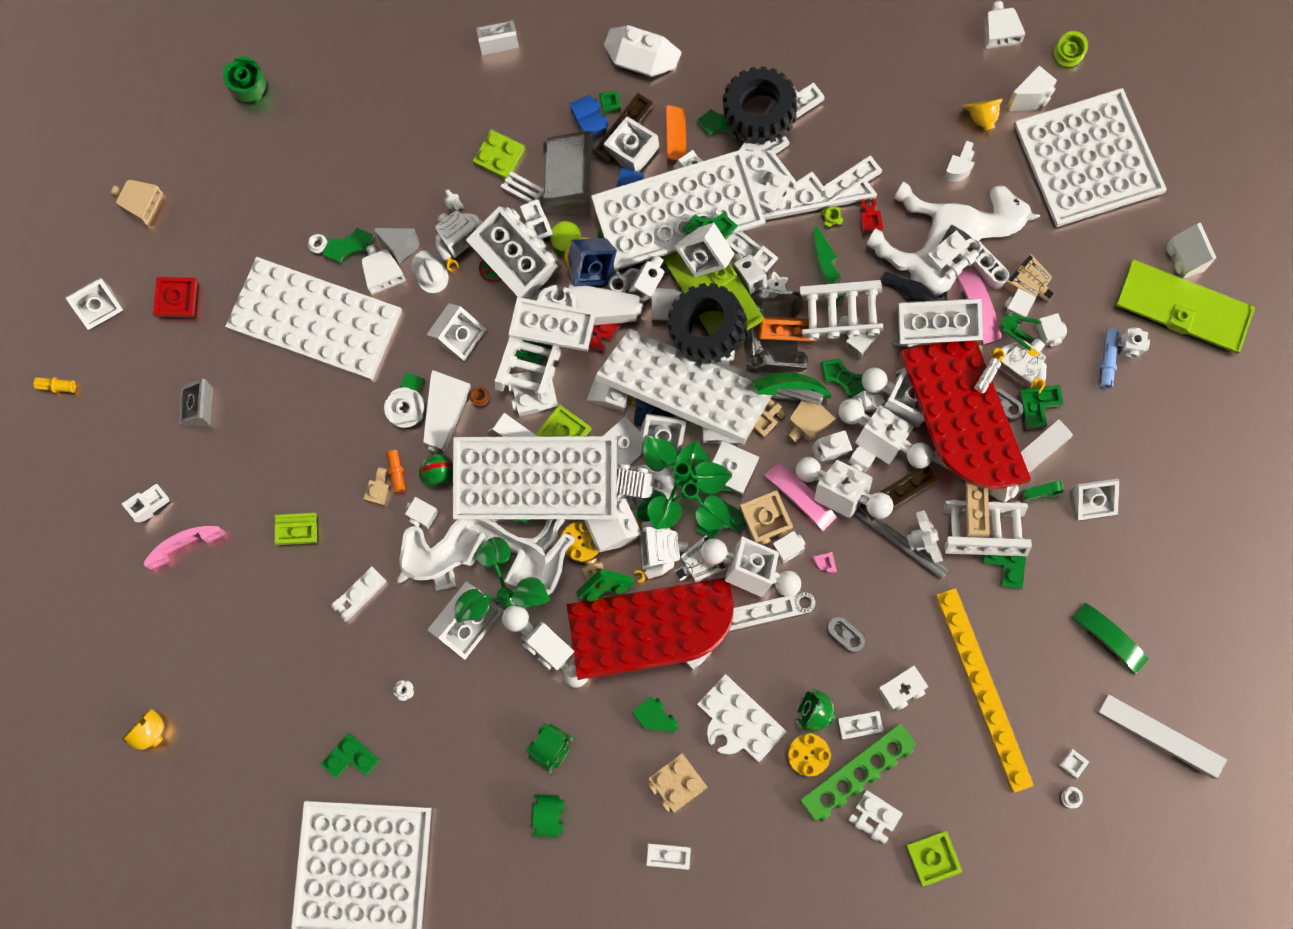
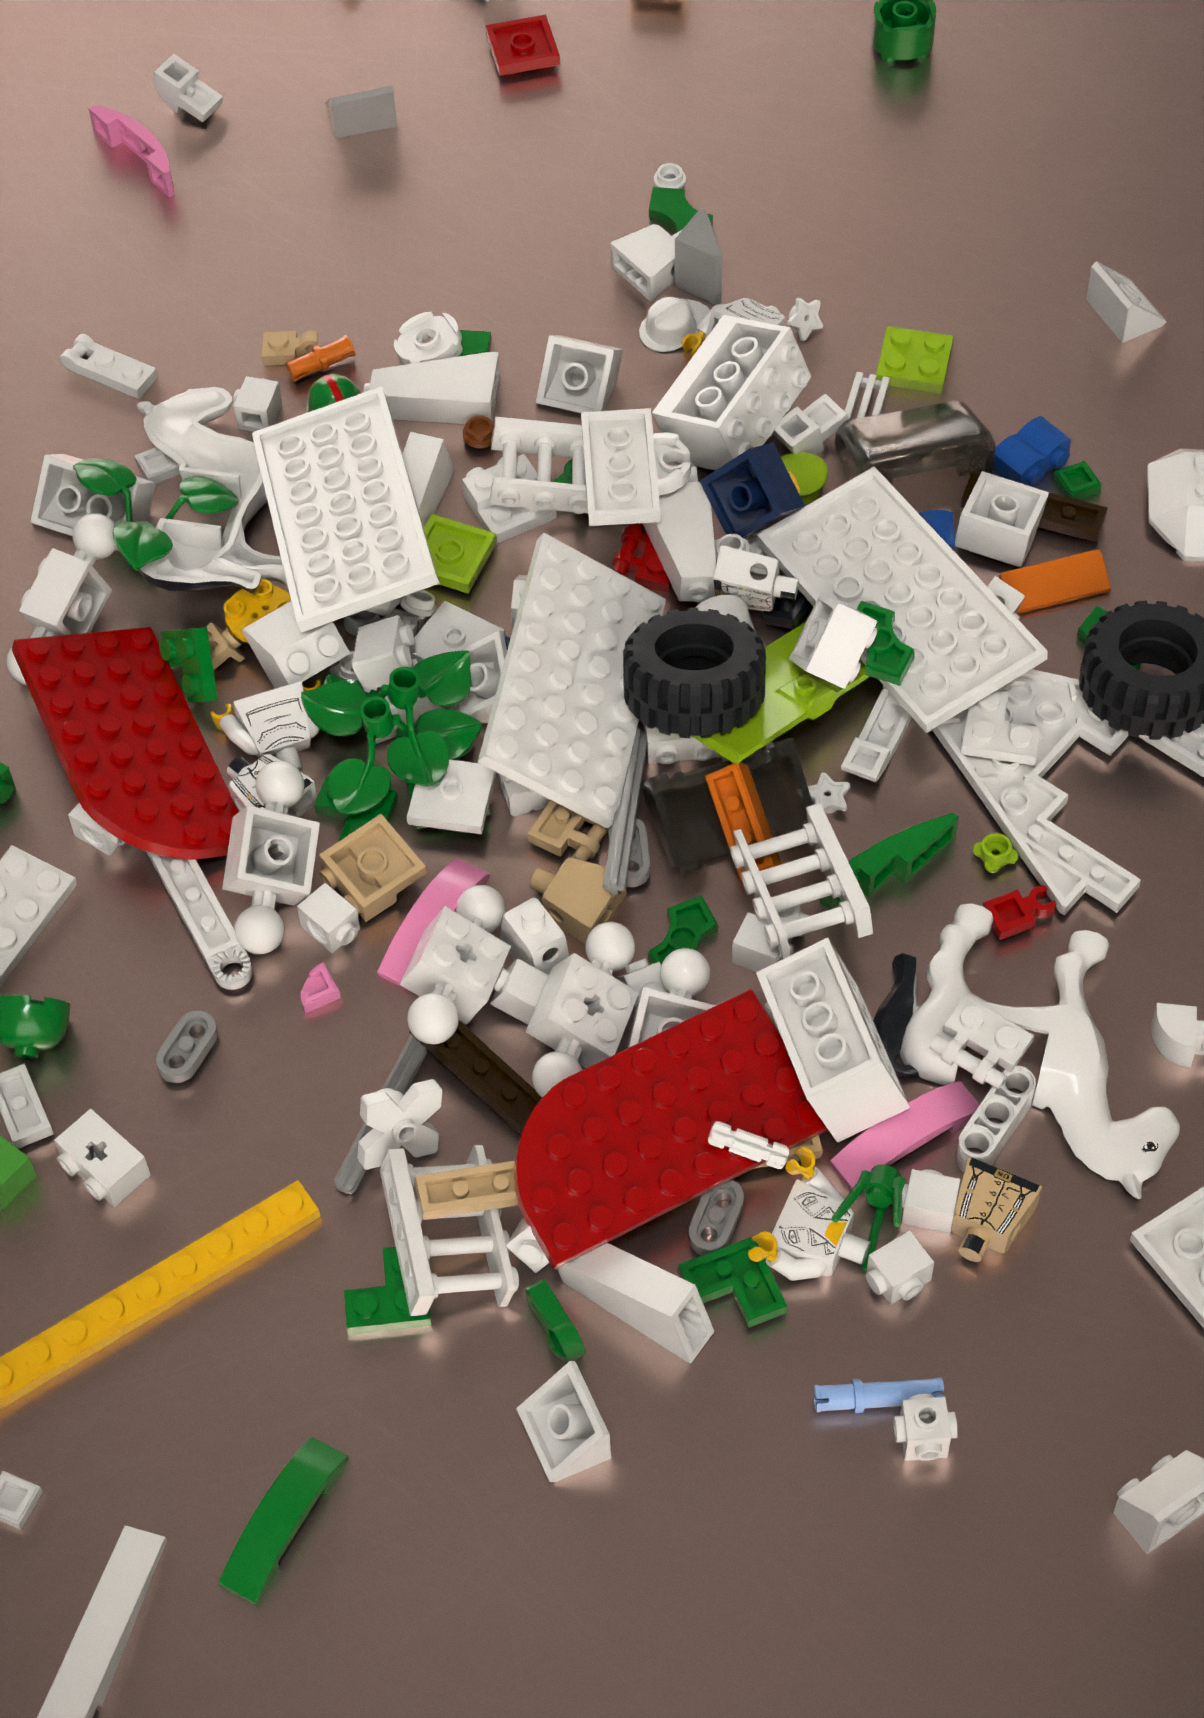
camera: 75 degrees right, 20 degrees down
white plate [225,257,402,381] -> none
lime plate [275,513,317,545] -> none
white torso [732,252,767,301] -> none
green slope [751,373,831,398] -> none
lime door [1116,259,1256,354] -> none

